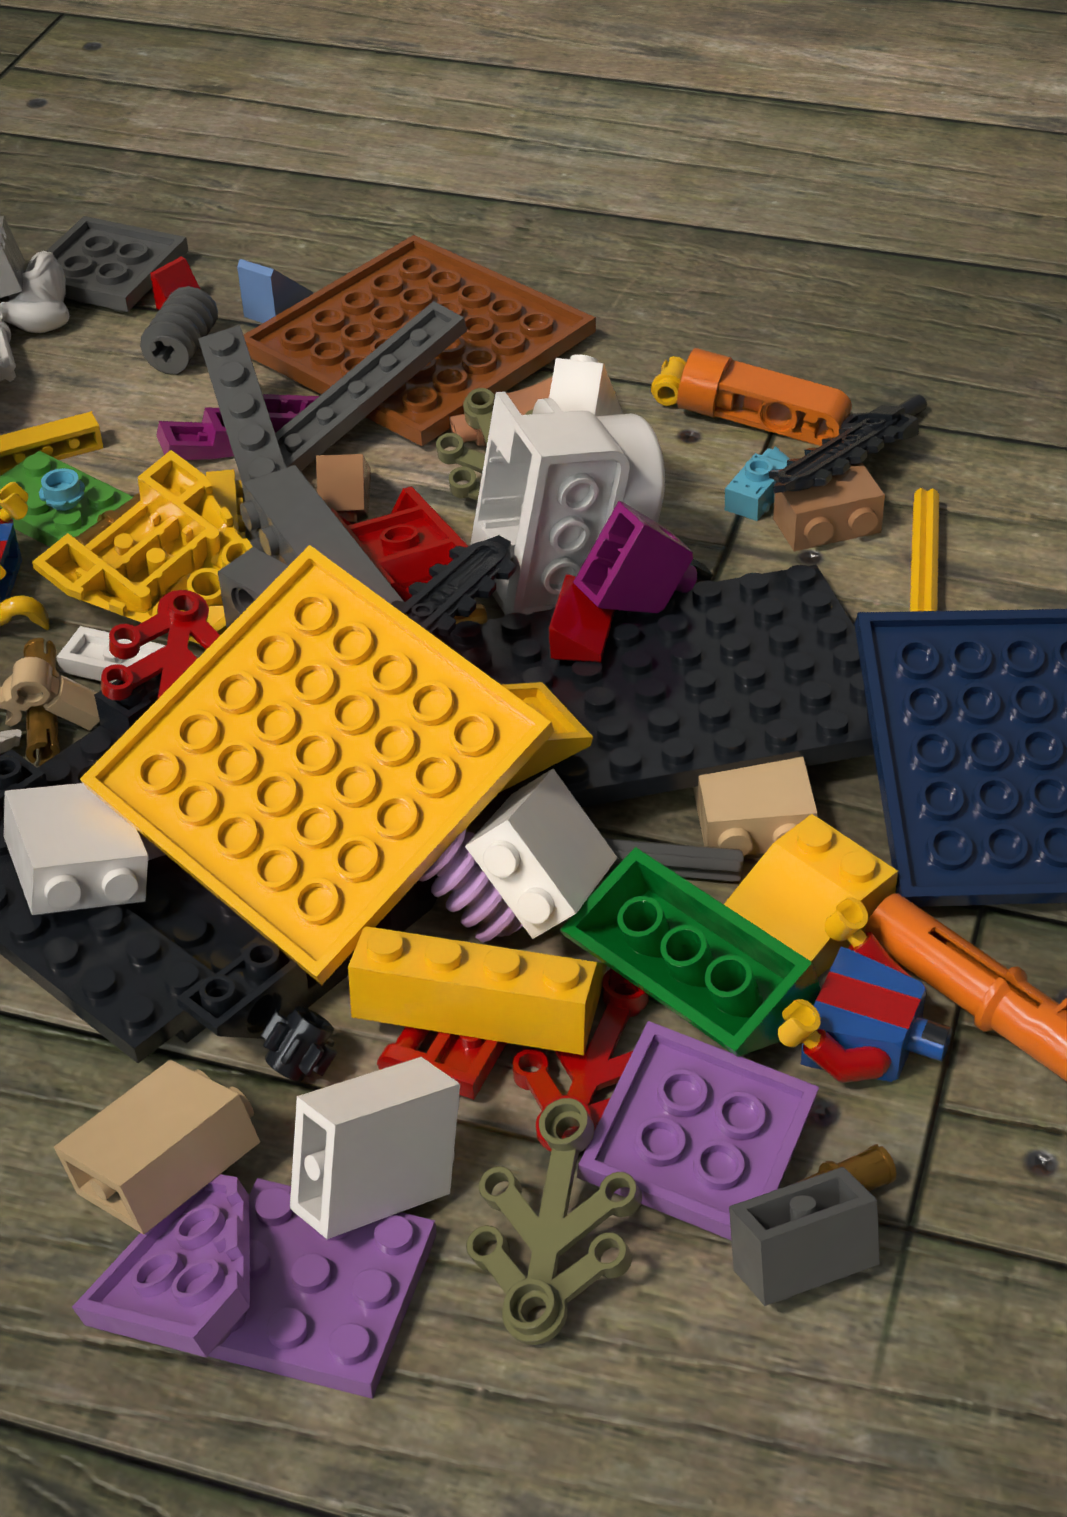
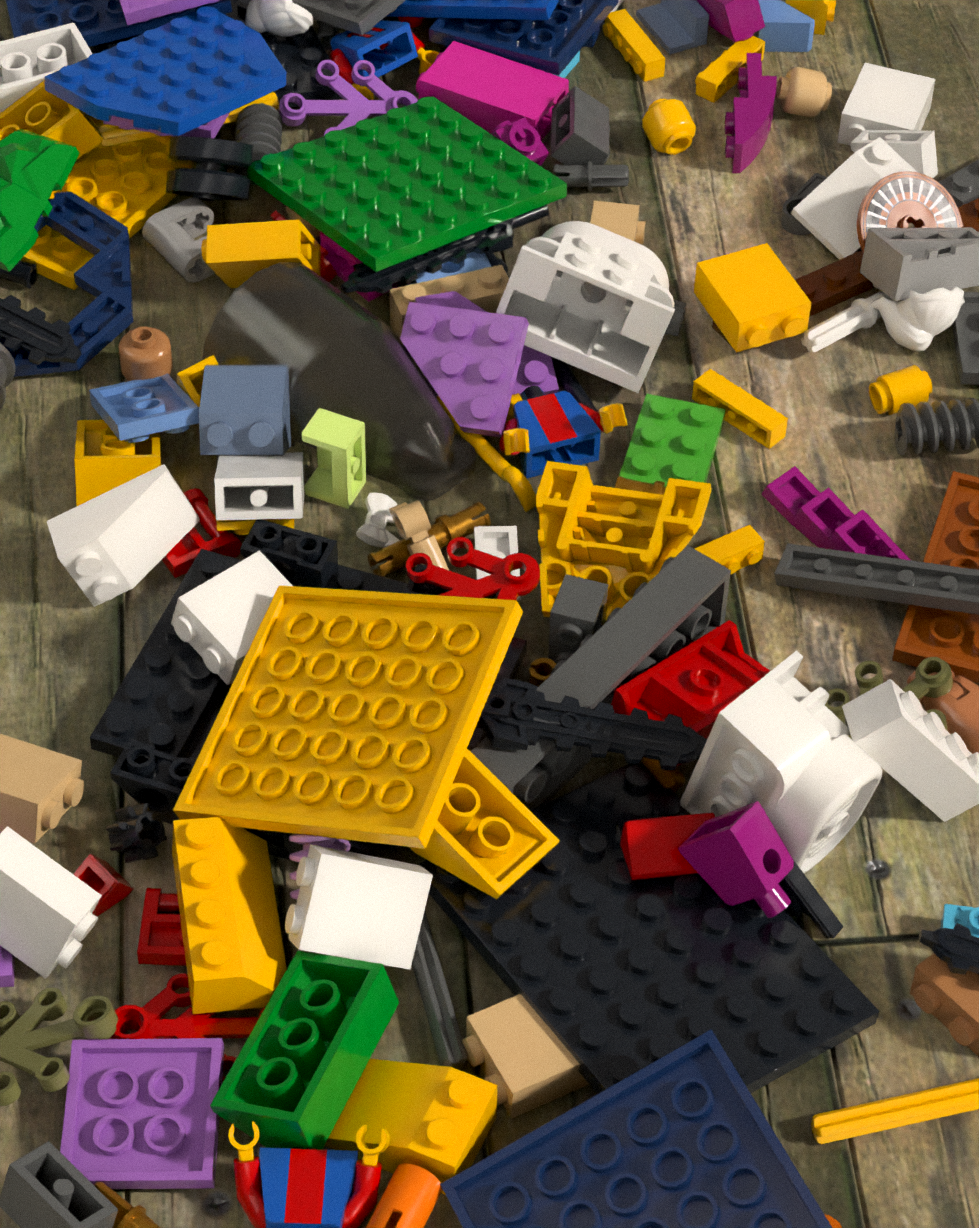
camera: 65 degrees right, 5 degrees up
medium azure plate [39,468,85,510] -> none
dark grey plate [198,325,286,482] -> none
medium nougat slope [316,454,371,524] -> none
none -> yellow brick [869,365,932,415]

